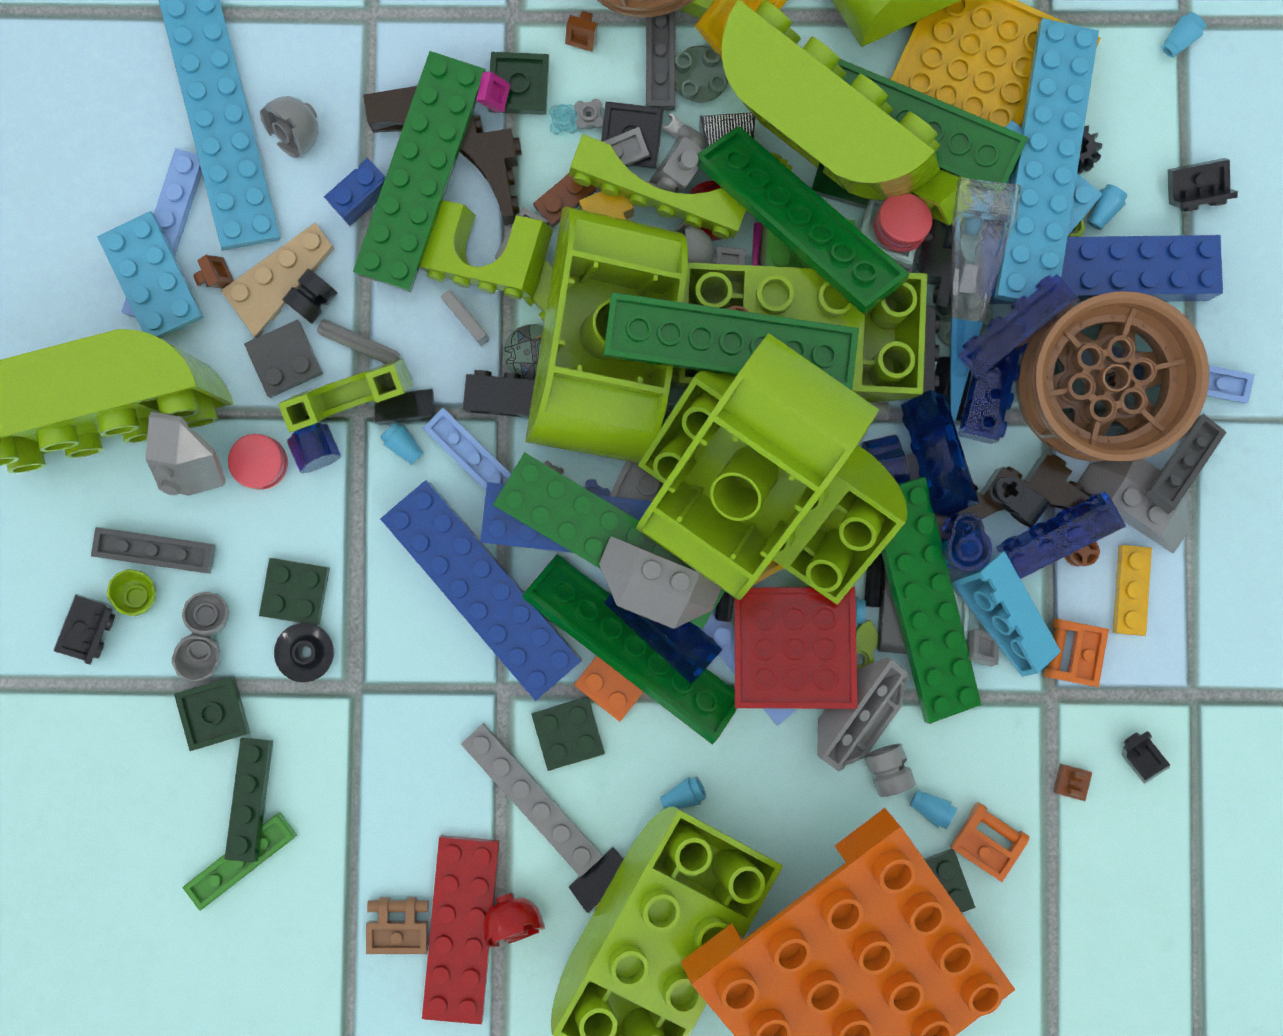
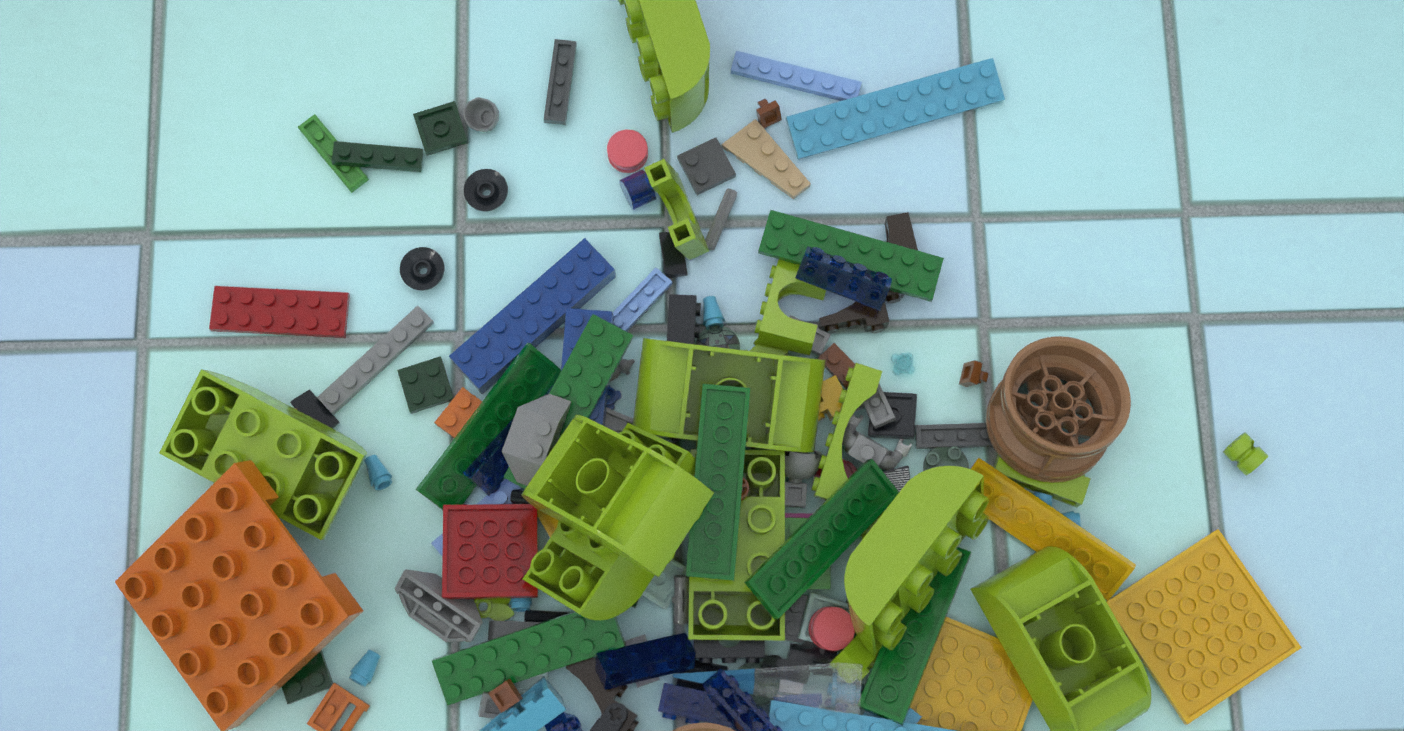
camera: 85 degrees right, 10 degrees down
black bracket [53,594,115,665] -> none
medium azure plate [97,211,204,339] -> none
lime hair [107,569,157,616] -> none
light grey wedge [146,411,226,496] -> none
light grey hair [182,592,229,636] -> none
dark green plate [259,558,330,626] -> none
light grey cylinder [260,96,318,158] -> none
black wheel [282,268,338,324] -> none
blue brick [324,158,385,226] -> none
medium nougat plate [366,897,429,954] -> none
medium azure cone [380,421,424,465] -> none
light grey tile [440,290,489,347] -> none
dark pink plate [476,72,510,113] -> none
red cylinder [483,893,545,948] -> none
dark green plate [488,52,549,115] -> none
light grey plate [574,99,604,130] -> none
clear blue piece [861,434,911,484] -> none
light grey wheel [864,743,916,797] -> none
clear blue piece [941,512,992,571] -> none
none -> black dish [400,247,445,291]
none -> dark orange tile [488,678,523,713]
none -> medium azure cone [703,296,725,330]
none -> clear blue brick [795,246,892,311]

